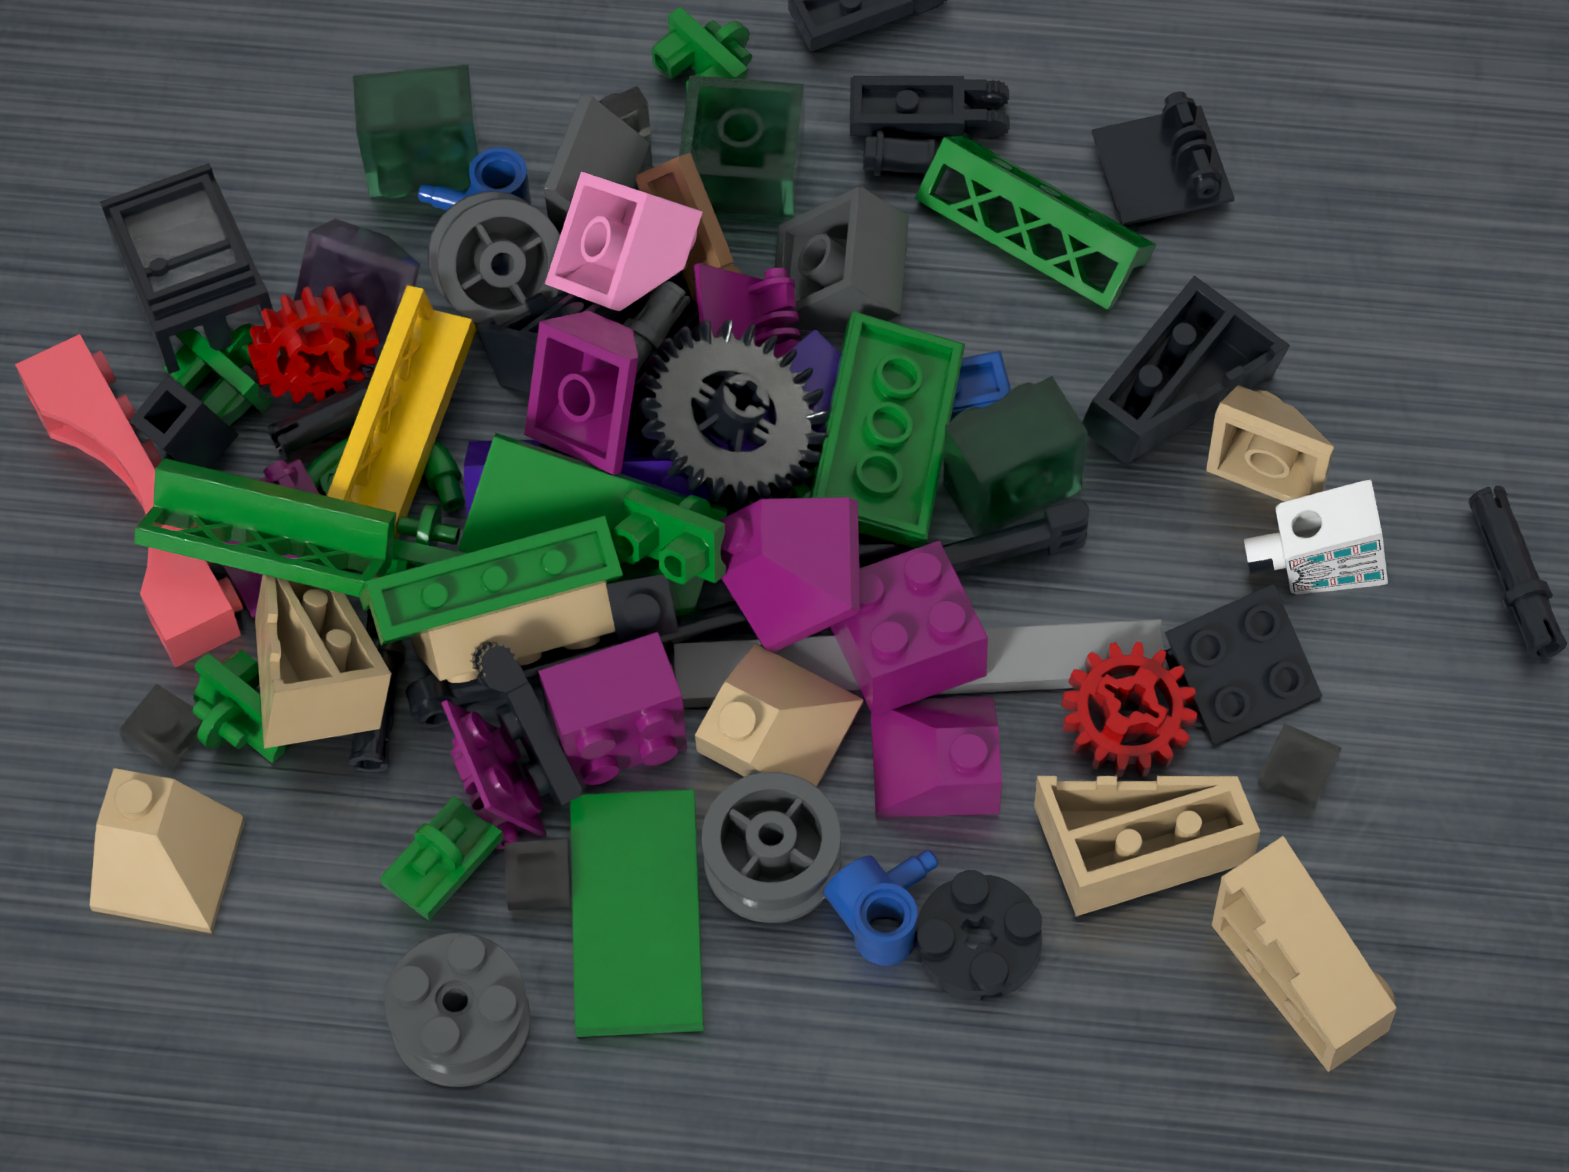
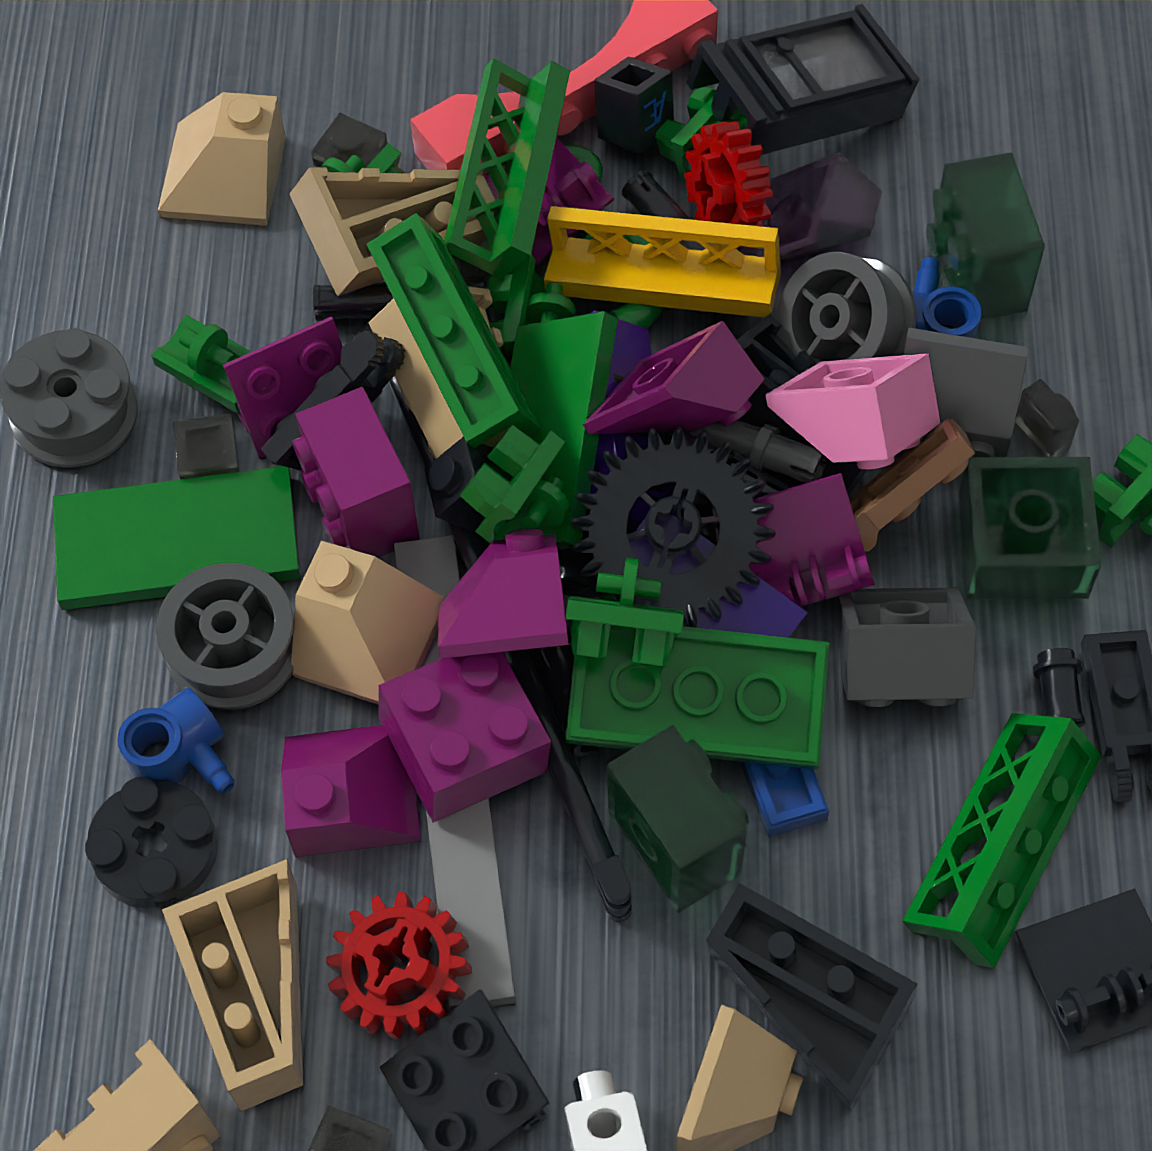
camera: 85 degrees right, 0 degrees up
none -> green hips [566,557,684,666]

